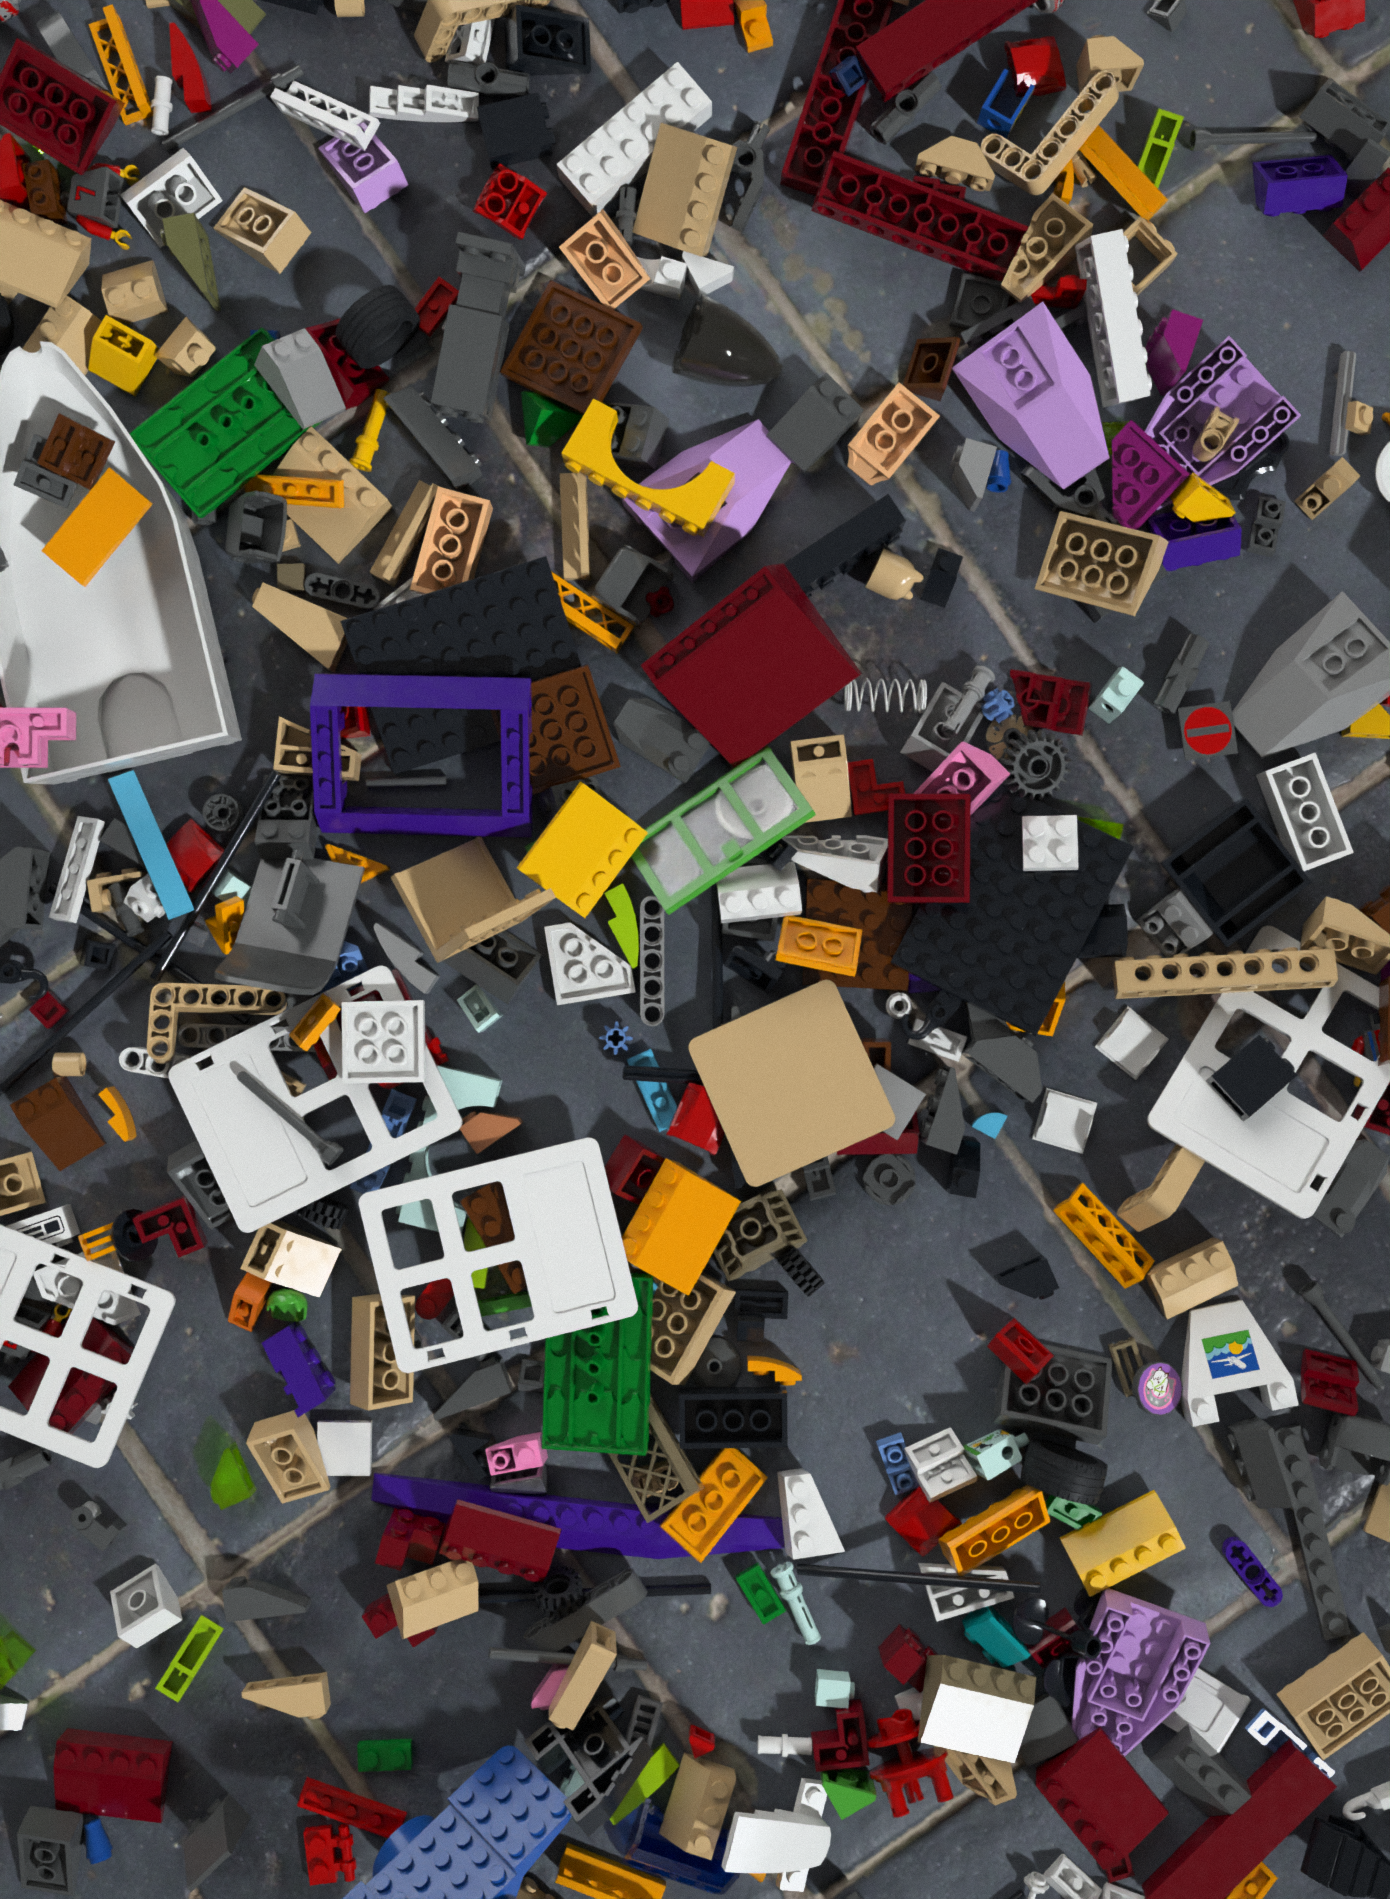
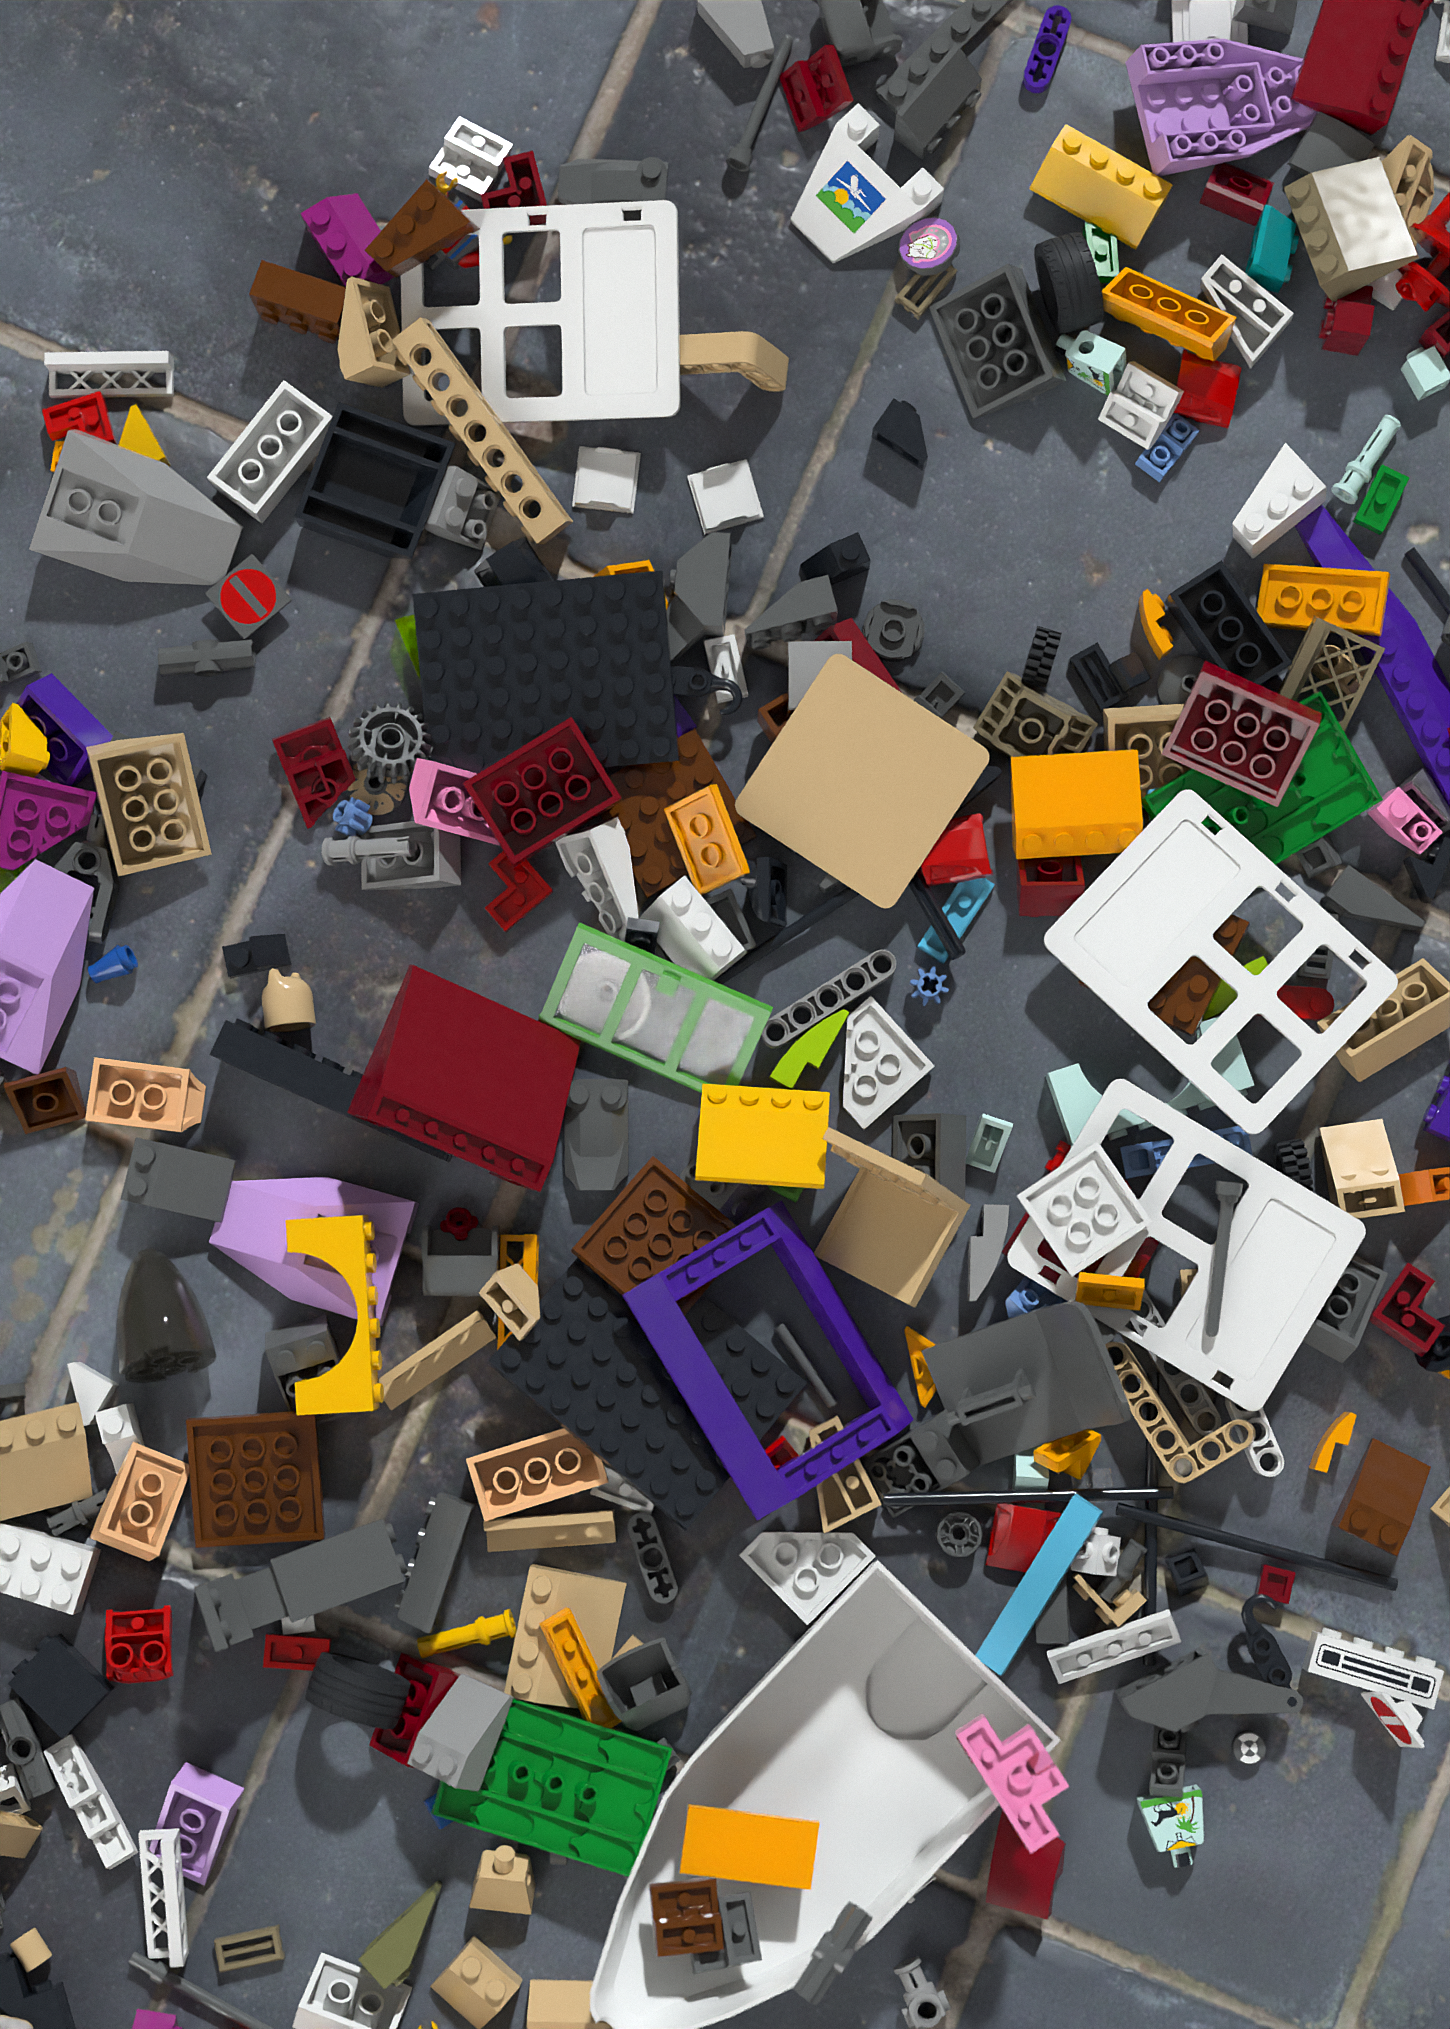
camera: 120 degrees left, 5 degrees down
tan beam [52,1052,86,1077] -> none
yellow slope [88,315,159,397] -> none
tan slope [213,187,312,274] -> none
tan slope [252,582,348,673] -> none
bright green hair [266,1288,308,1322] -> none
dark tan tile [277,563,306,592] -> none
nougat slope [460,1111,523,1154] -> none
bright green beam [478,1290,532,1317] -> none
green slope [521,391,583,448] -> none
tan slope [789,735,852,823] -> none
black piece [797,1564,1041,1594] -> none
white piece [844,678,927,713] -> none
white plate [886,993,913,1019] -> none
light grey slope [949,438,997,512] -> none
medium azure tile [971,1112,1007,1139] -> none
red slope [987,1318,1054,1385] -> none
black plant [1011,1587,1117,1707] -> none
white plate [1022,815,1078,871] -> none
light orange fence [1053,1183,1155,1289] -> none
light aqua torso [1088,667,1144,724] -> none
tan slope [1145,1237,1238,1320] -> none
black brick [1206,1035,1298,1121] -> none
none -> dark tan tile [214,1924,285,1973]
none -> tan slope [479,1263,540,1341]
none -> white plate [739,1532,876,1625]
none -> dark red slope [1161,661,1322,807]

